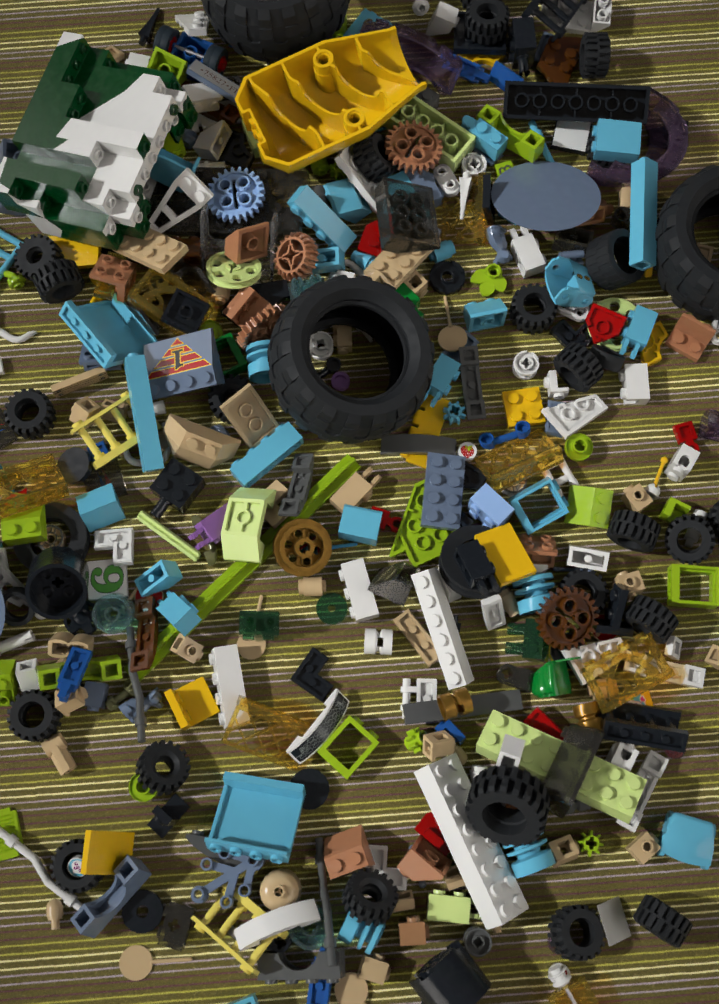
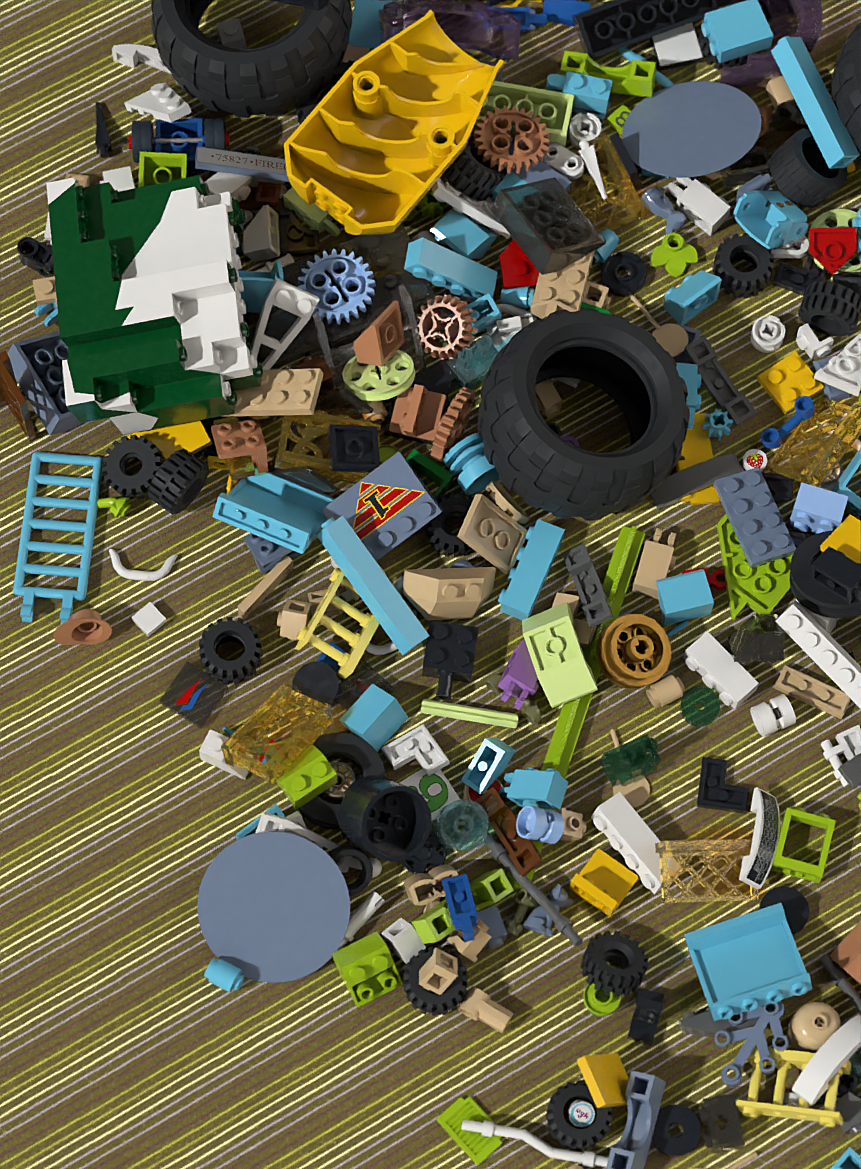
camera: 30 degrees left, 5 degrees down
none -> tan brick [419,948,458,995]
none -> tan tile [486,481,531,524]
none -> light blue wheel [516,806,564,844]

